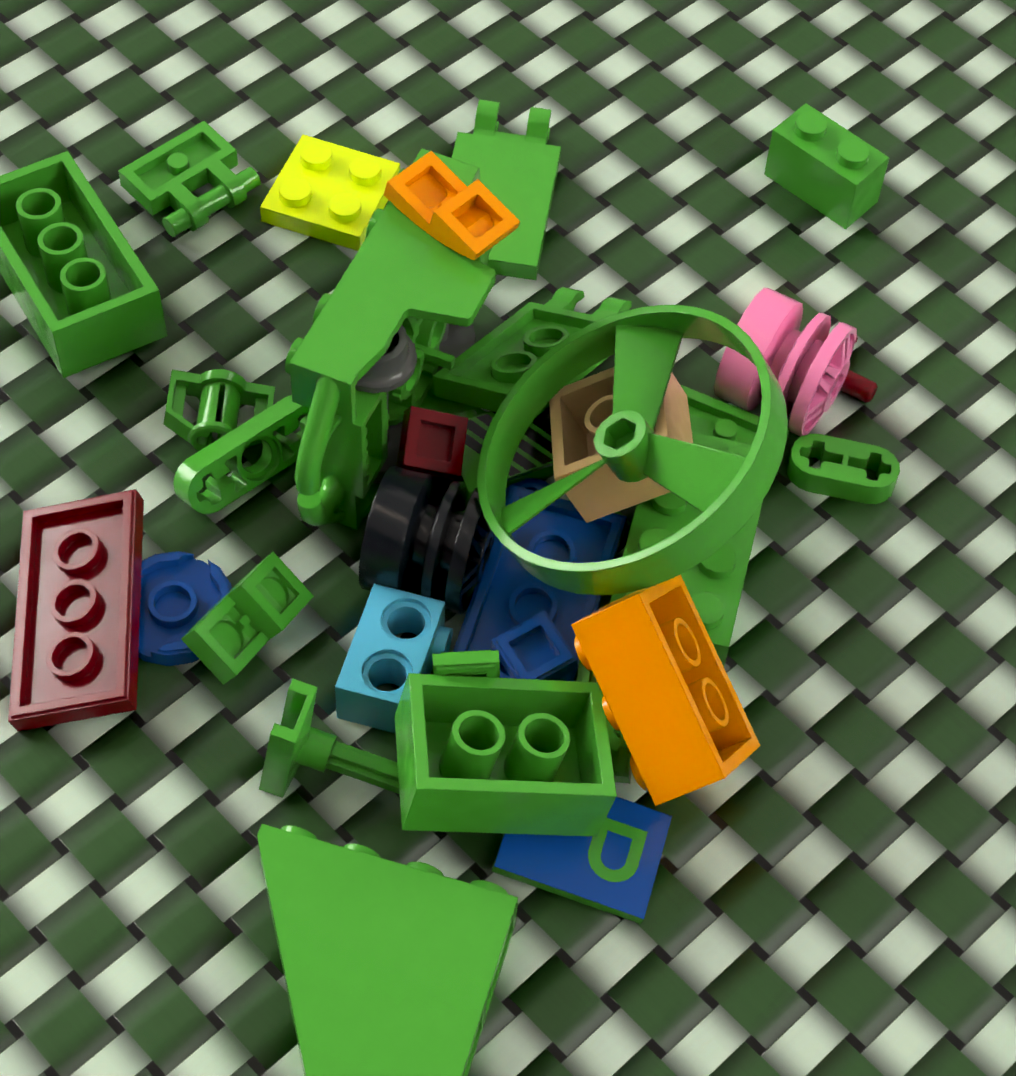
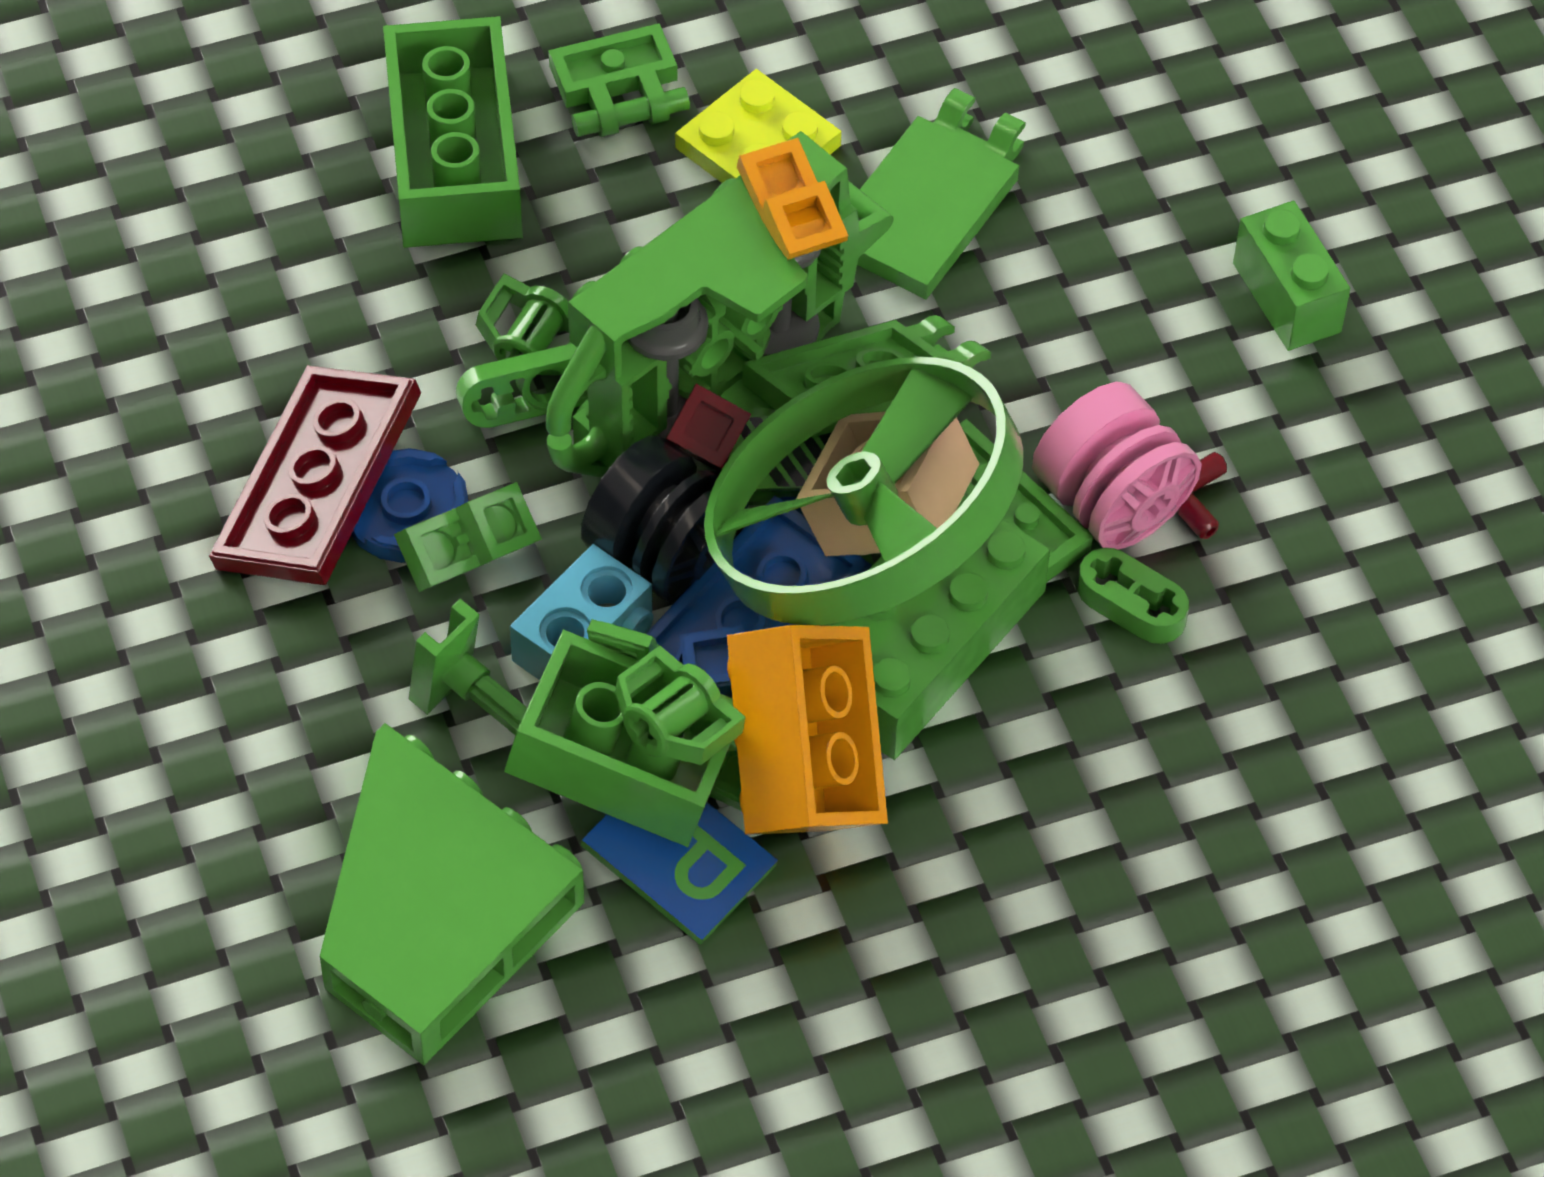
camera: 25 degrees right, 0 degrees up
none -> bright green piece [615,645,746,765]

